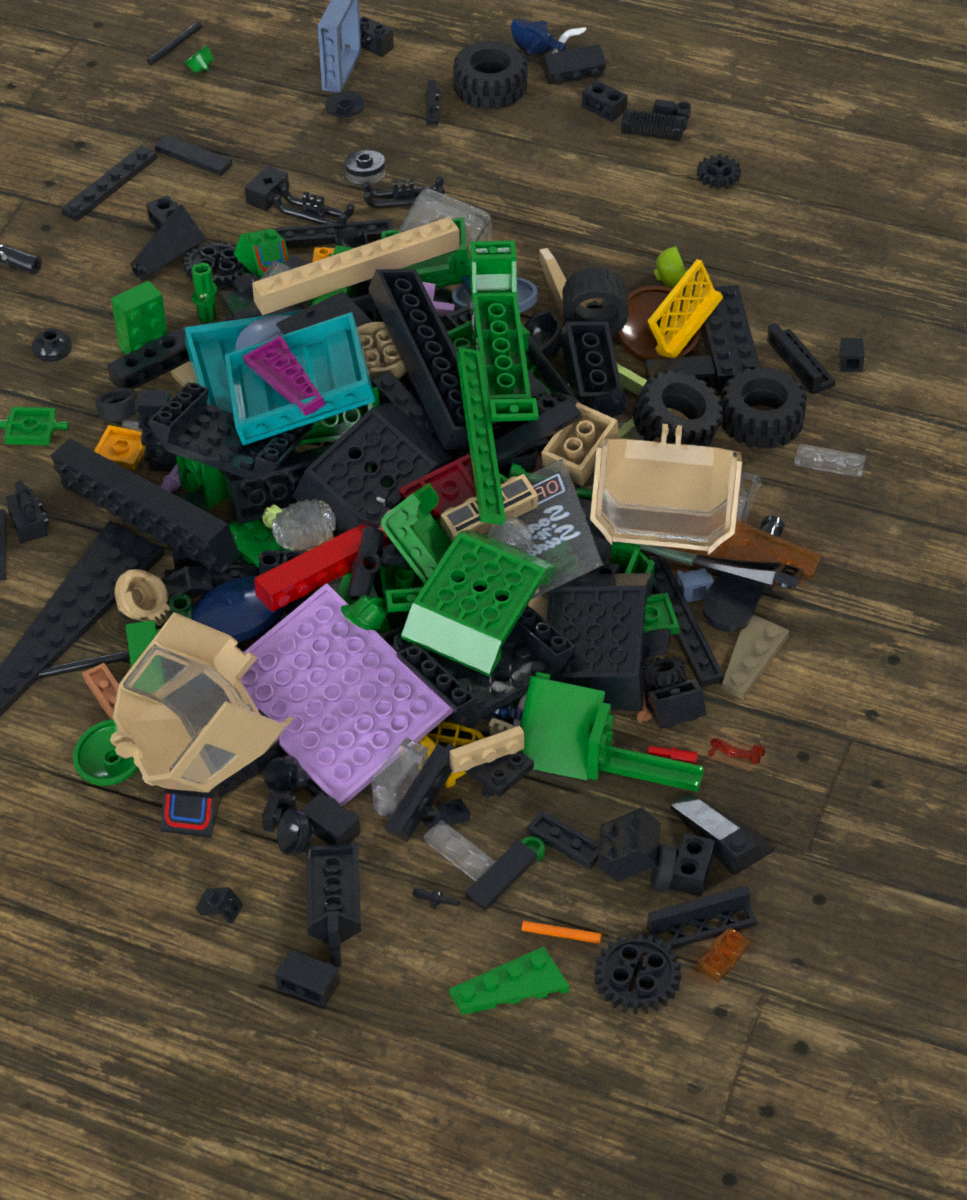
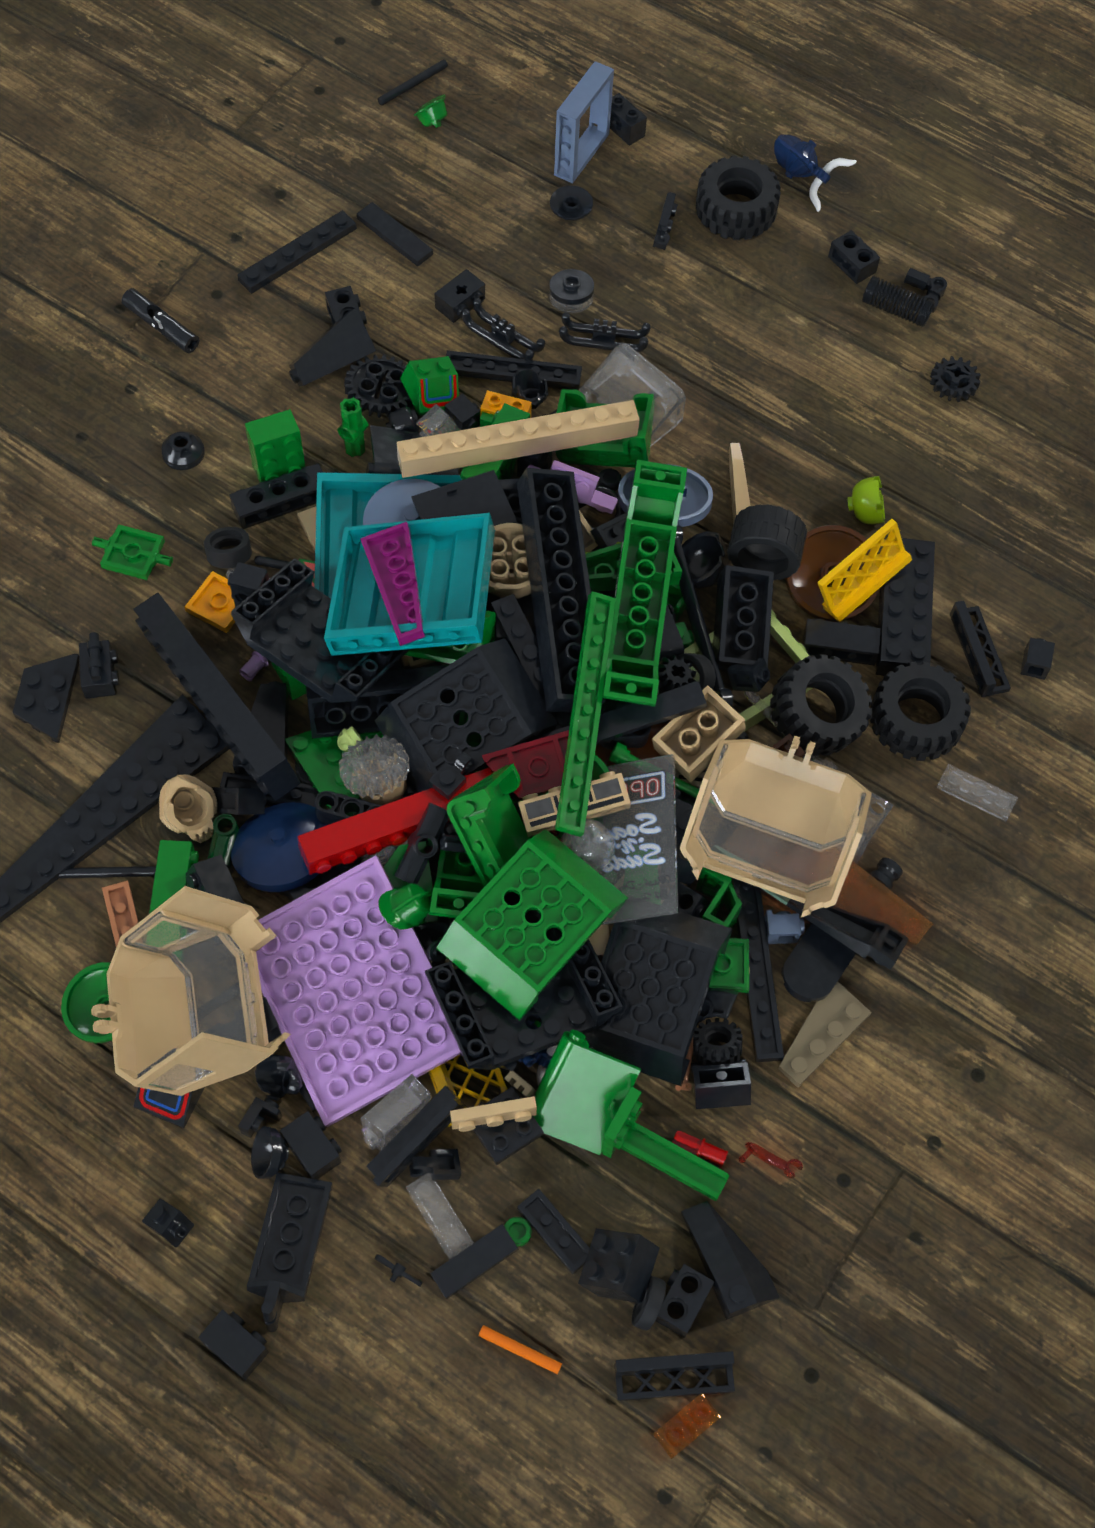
camera: 10 degrees right, 15 degrees up
green wing [449,946,570,1015] -> none
black brick [542,44,606,85] -> none
black gear [594,933,682,1015] -> none

